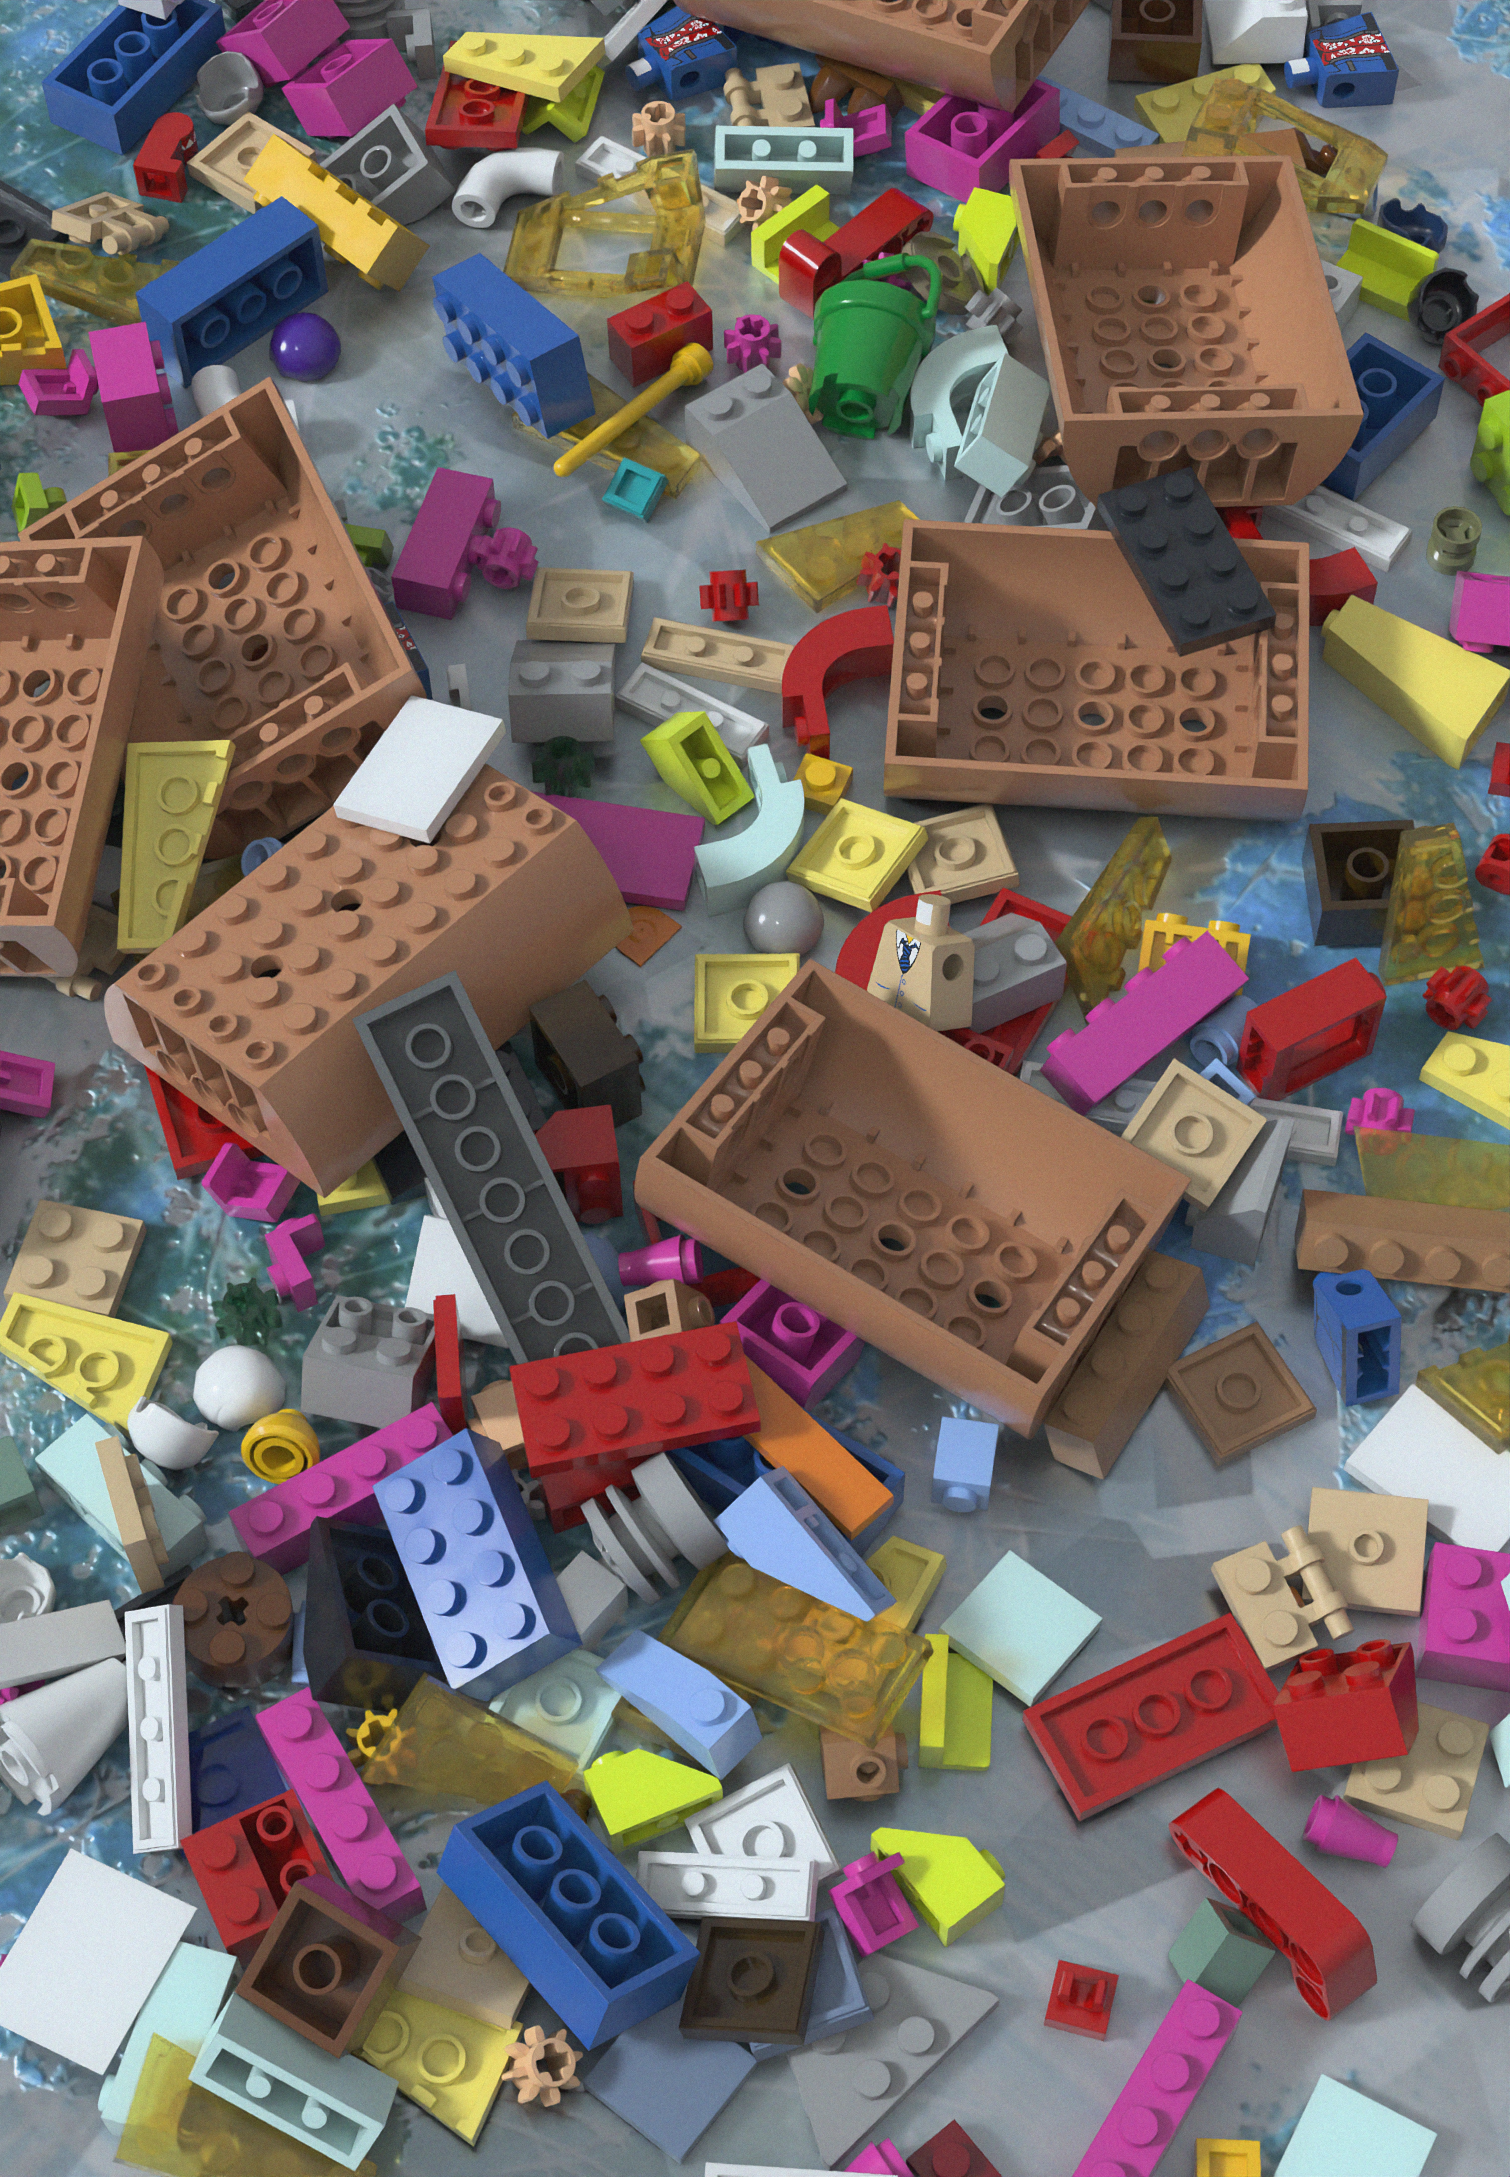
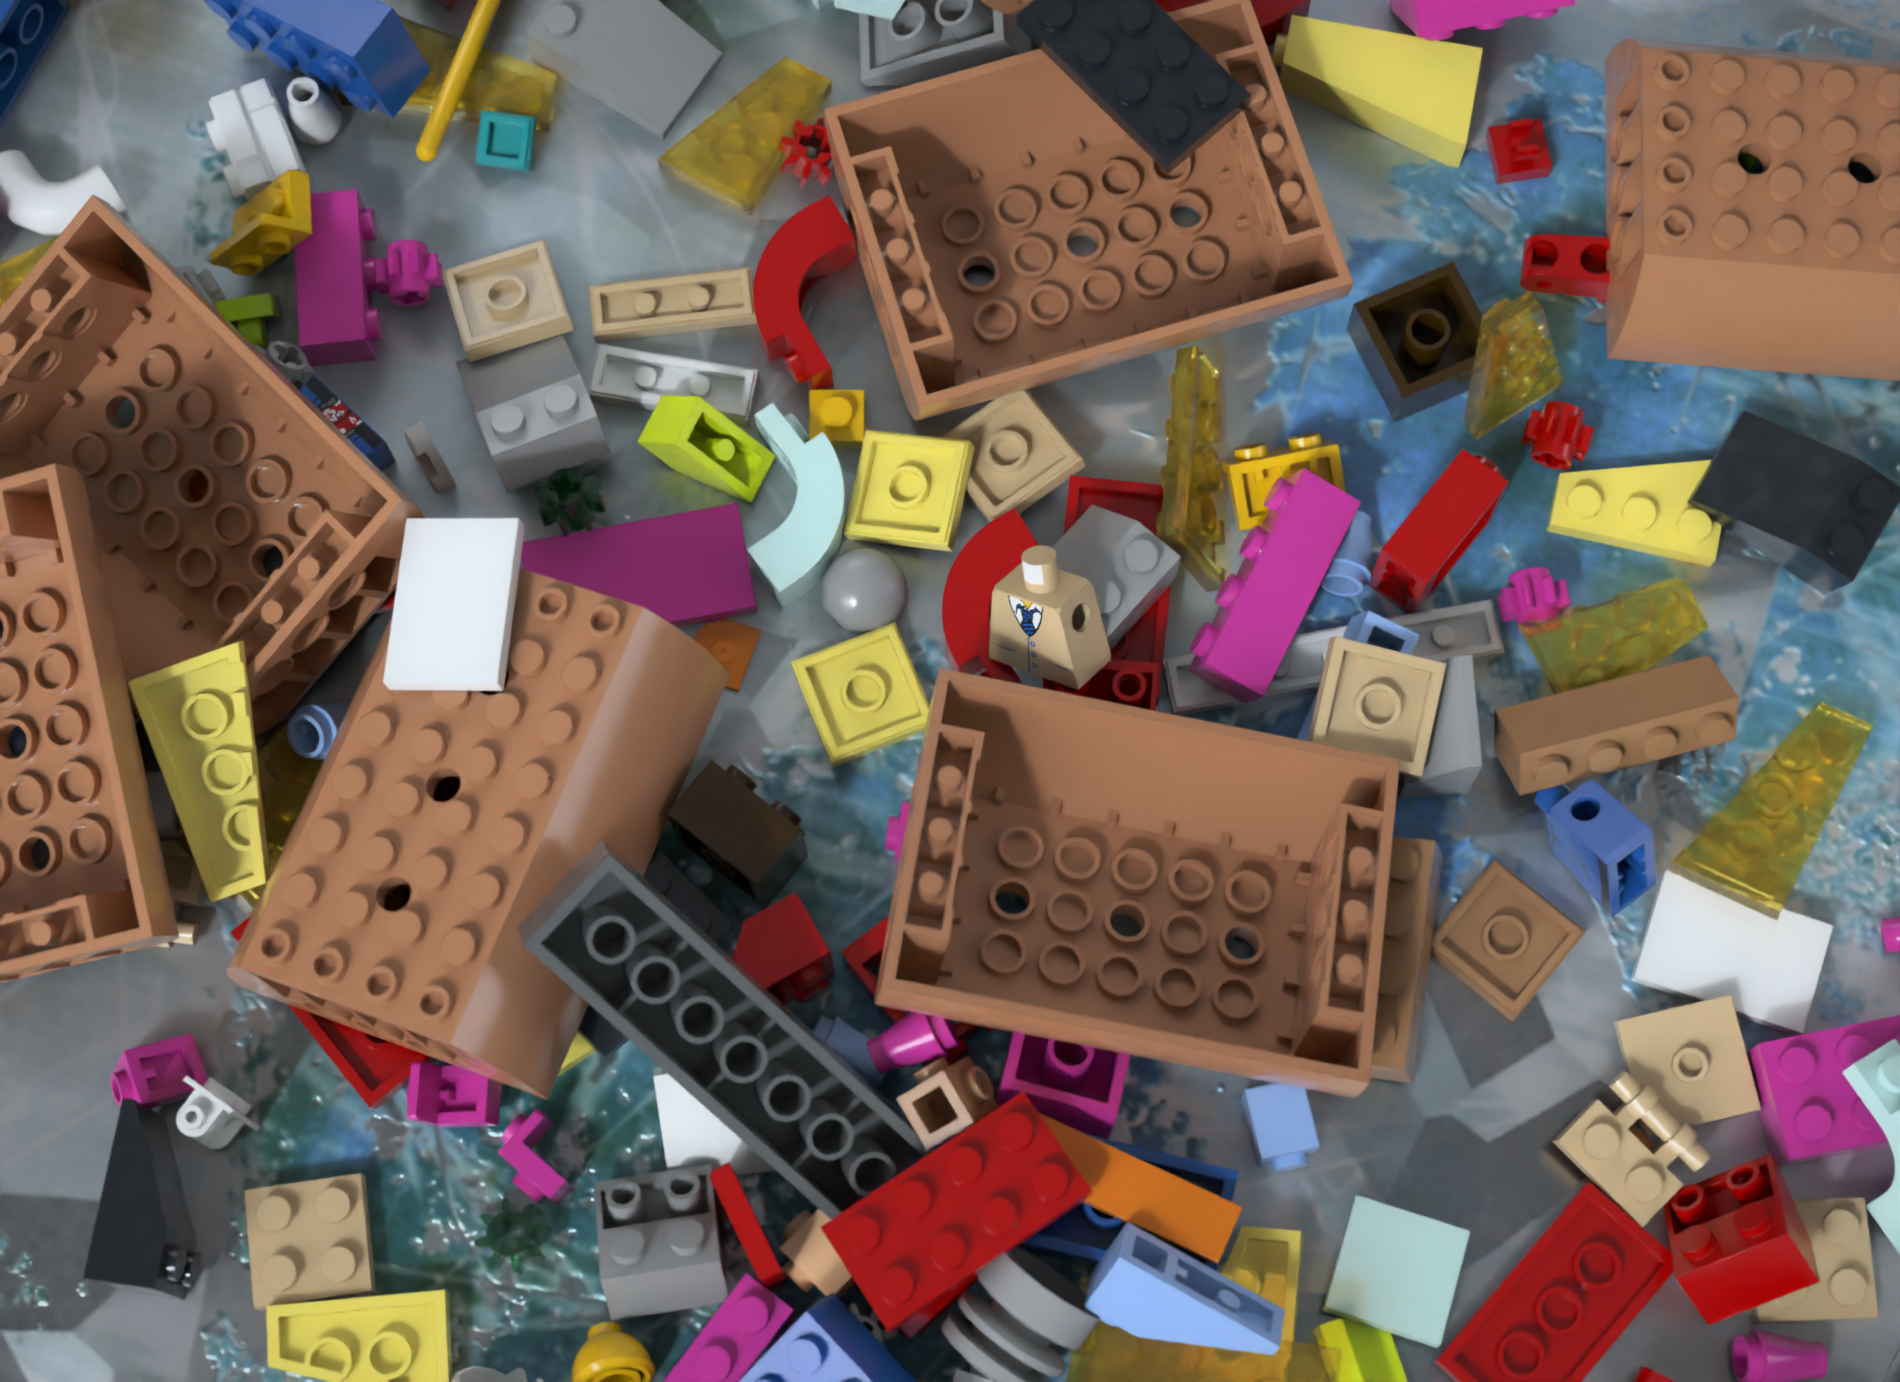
camera: 20 degrees left, 15 degrees up
white hair [193,1345,286,1432] -> none
dark purple hair [269,312,341,382] -> none
red gear [699,569,759,622] -> none
none -> white hinge [176,1075,260,1150]
none -> white brick [205,78,313,202]
none -> yellow bracket [210,169,312,276]
none -> white cone [286,77,342,145]

